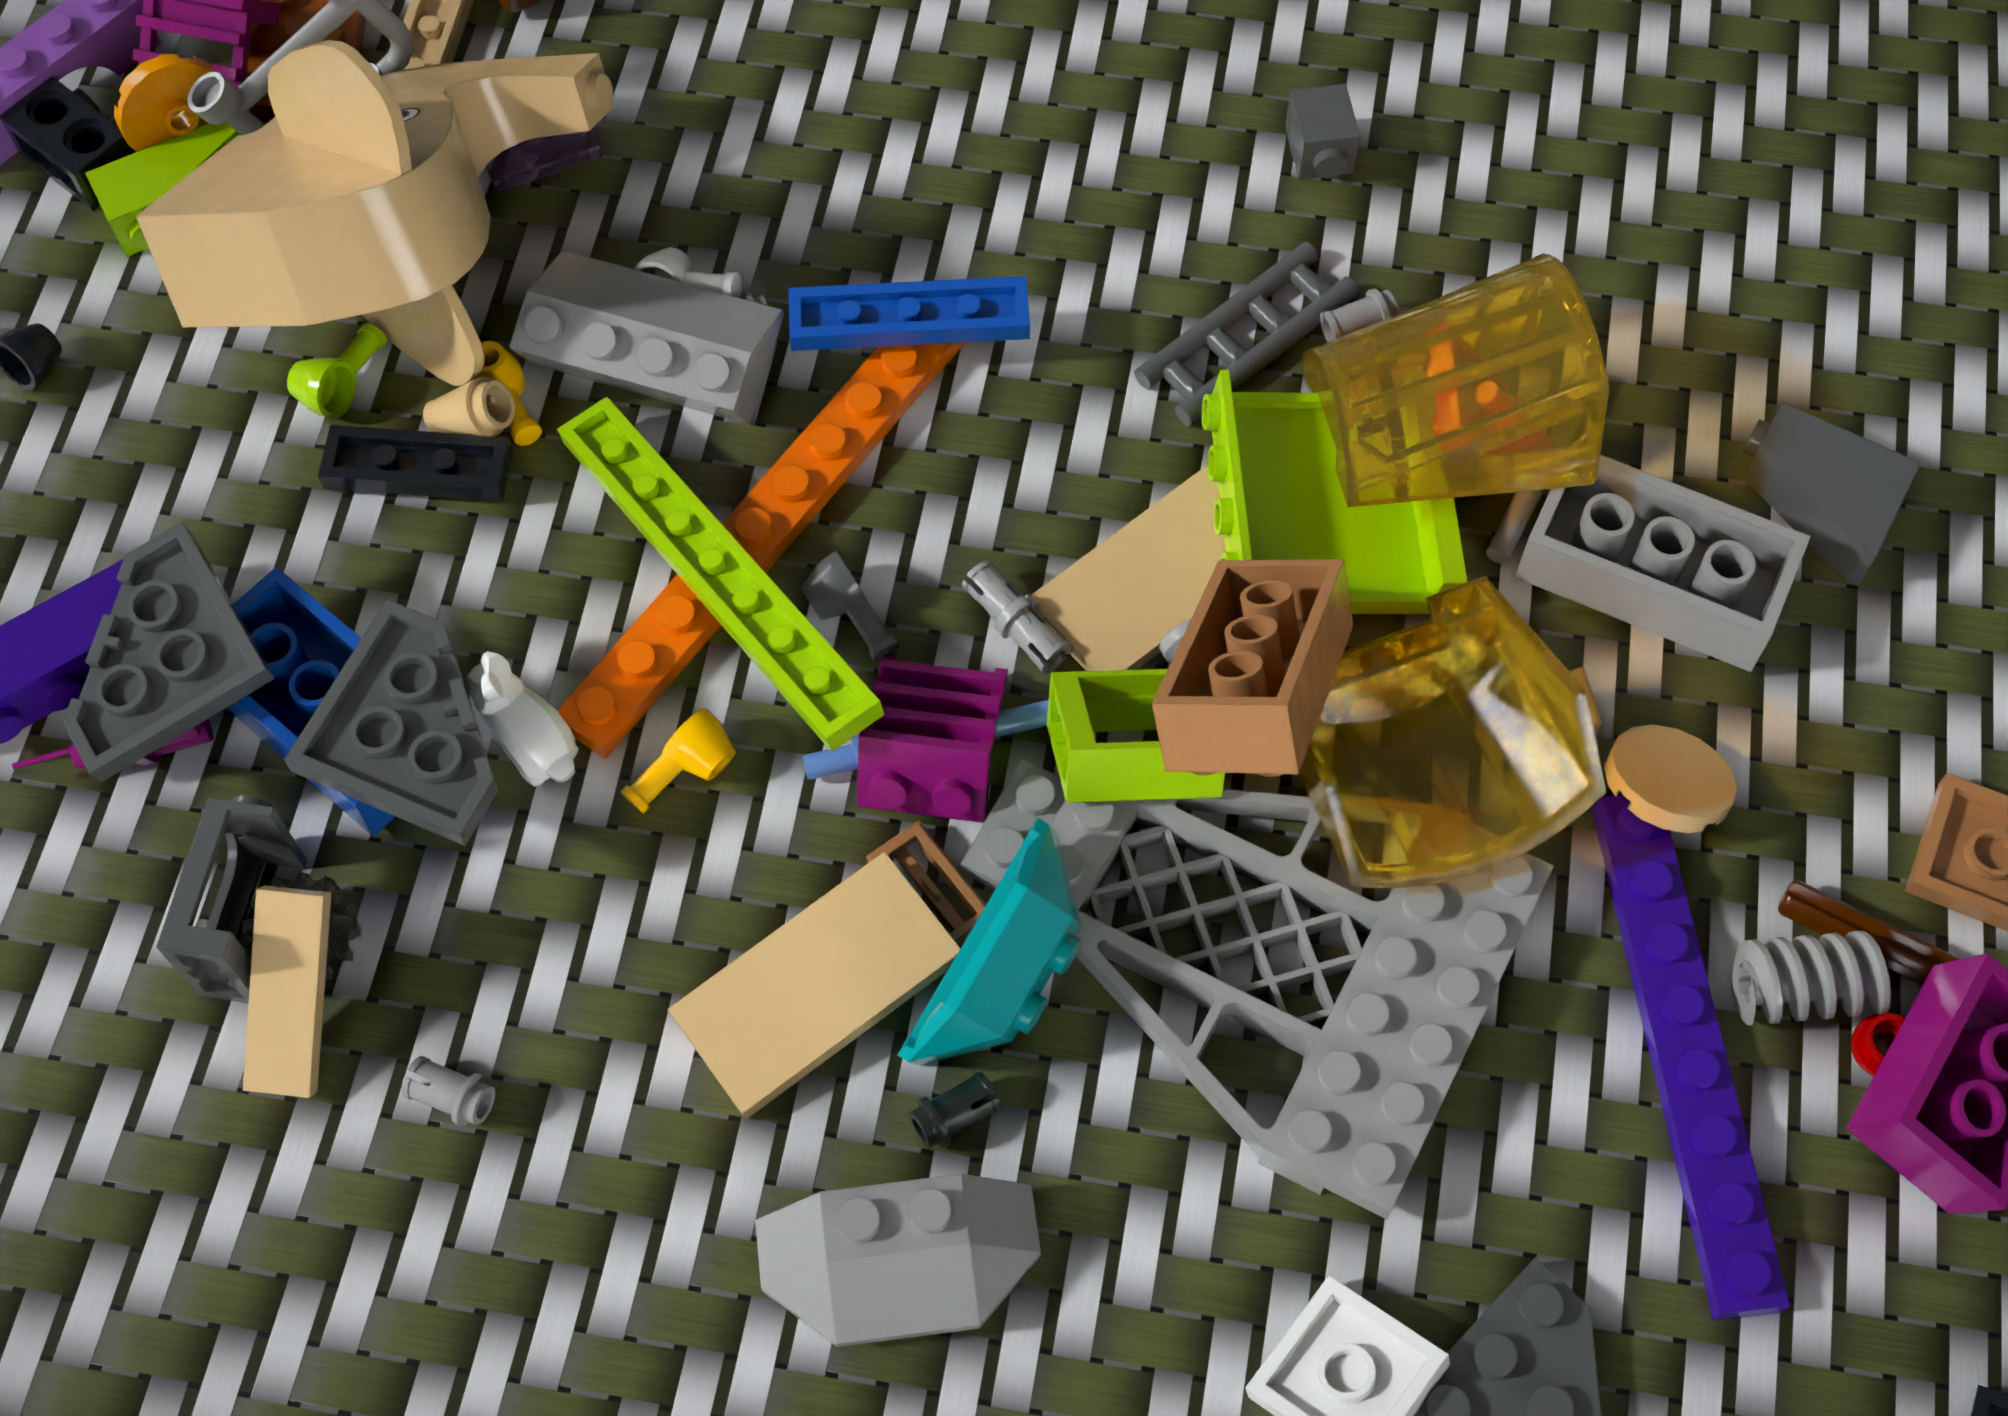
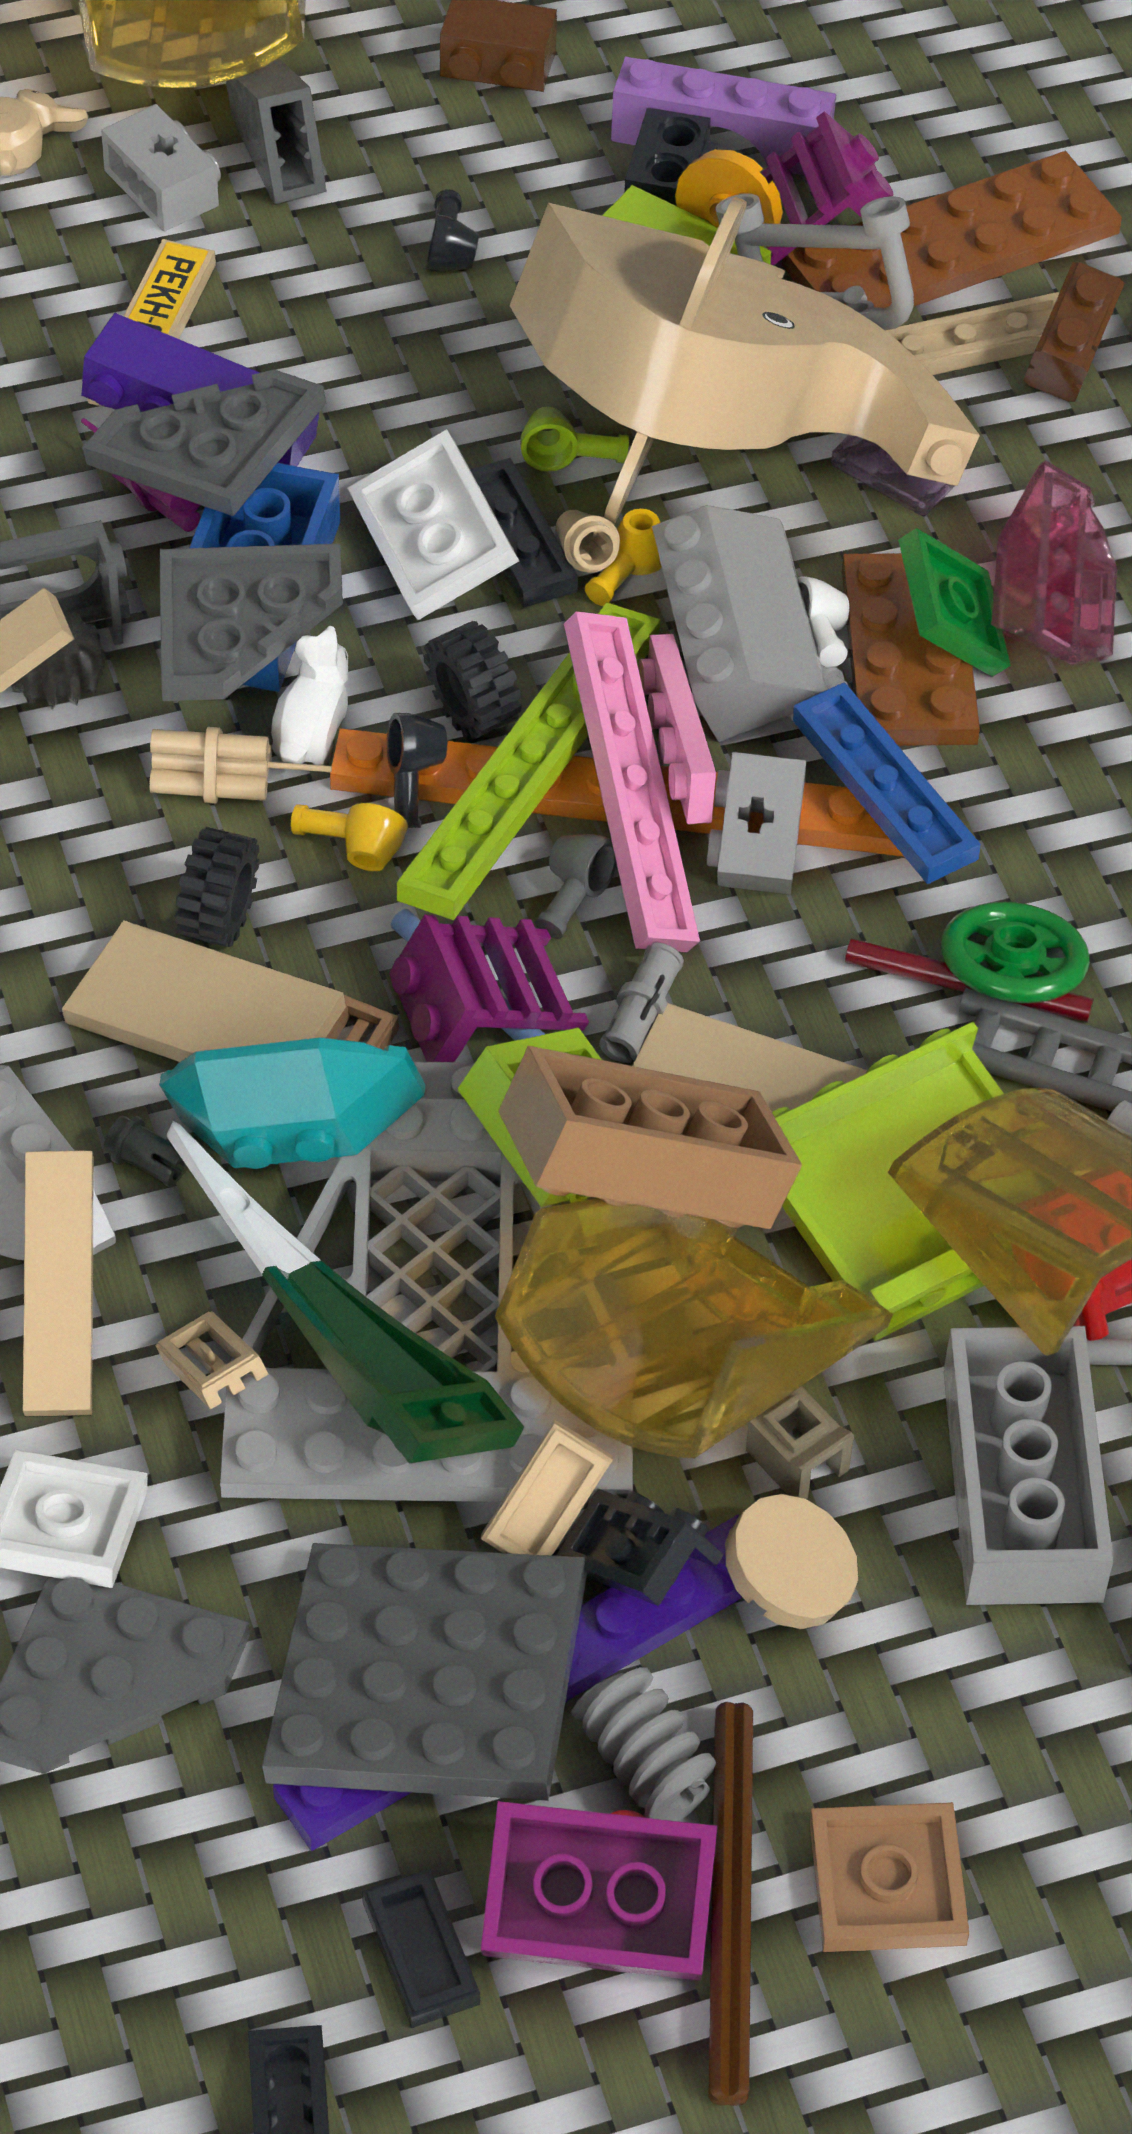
camera: 60 degrees right, 10 degrees down
none -> tan tile [23,1151,94,1416]
none -> tan piece [150,727,332,804]
none -> tan tile [155,1311,269,1409]
none -> dark green plate [167,1121,524,1464]
none -> black tyre [175,827,260,947]
none -> dark grey plate [262,1543,587,1801]
none -> white plate [347,429,519,620]
none -> black tile [362,1869,481,2029]
none -> black bar [386,713,448,828]
none -> black tyre [423,621,522,740]
none -> tan tile [481,1419,613,1556]
none -> black bracket [556,1489,723,1606]
none -> bright pink plate [564,611,700,952]
none -> bright pink plate [638,634,716,824]
none -> light grey brick [707,752,806,894]
none -> dark orange plate [842,553,980,746]
none -> dark red bar [845,938,1094,1023]
none -> green tile [898,528,1011,677]
none -> green plate [941,902,1090,1003]
none -> clear pink wedge [991,460,1117,666]

